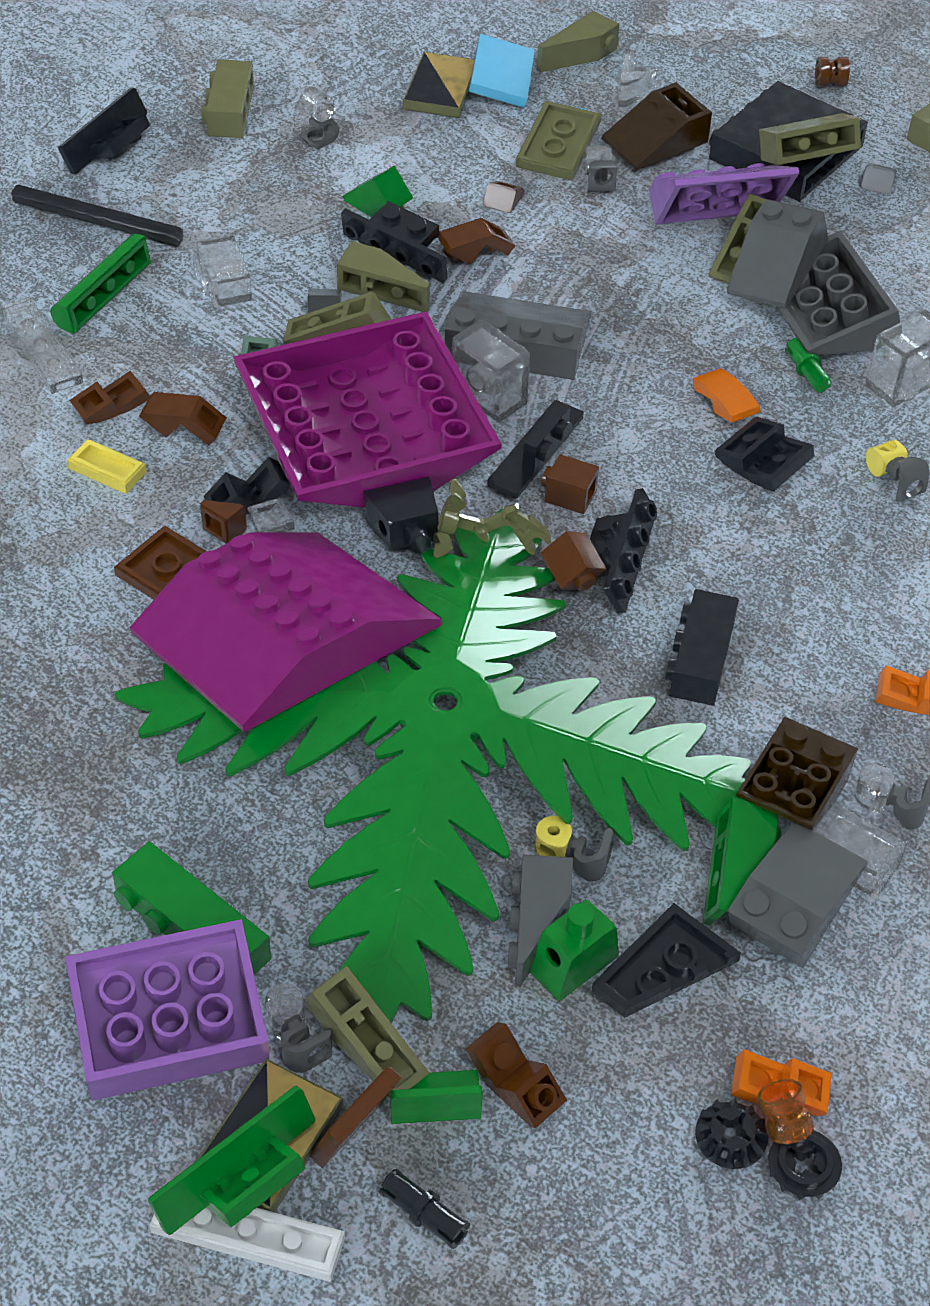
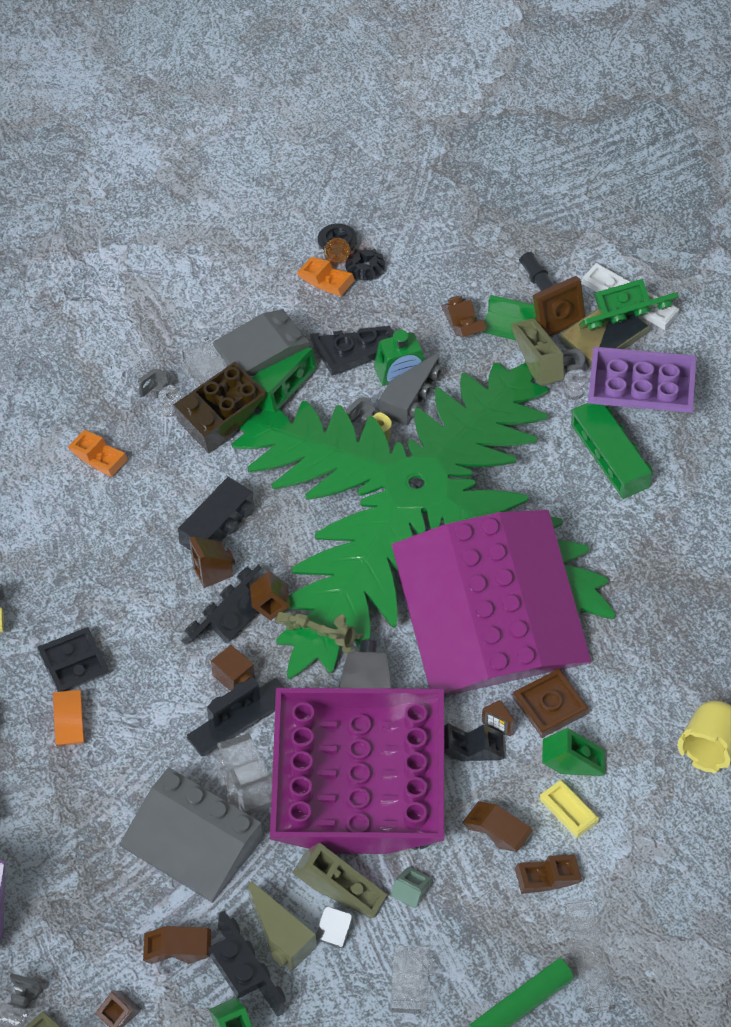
camera: 155 degrees left, 5 degrees up
none -> reddish brown slope [189,536,235,588]
none -> green slope [542,728,606,776]

